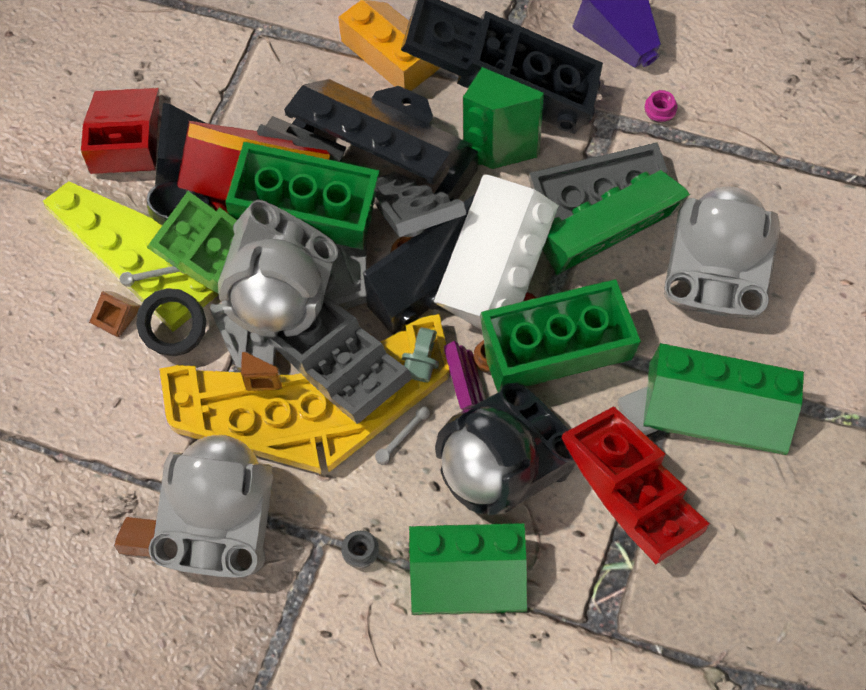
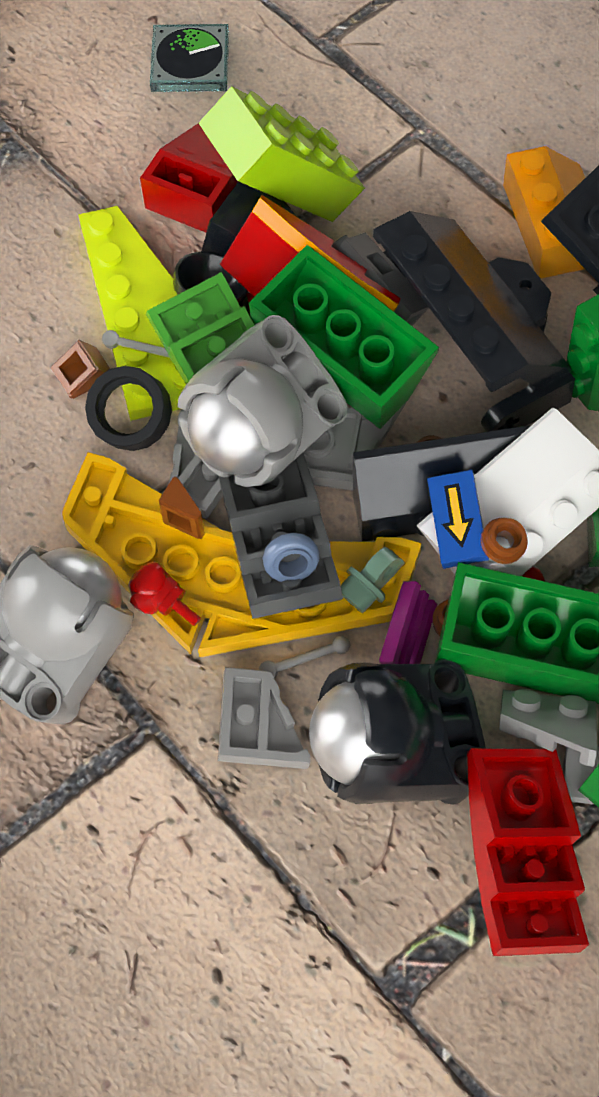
camera: 30 degrees right, 0 degrees up
dark grey plate [341,530,379,568] -> none
dark grey wing [374,172,467,237] -> none
green slope [409,523,527,615] -> none
none -> red piece [128,561,201,627]
none -> tile [150,24,229,92]
none -> lime brick [199,86,365,222]
none -> light grey wing [218,667,311,769]
none -> sand blue piece [262,533,320,582]
none -> blue tile [427,470,489,569]
none -> dark orange plate [480,518,528,564]
none -> light grey wing [499,689,597,767]

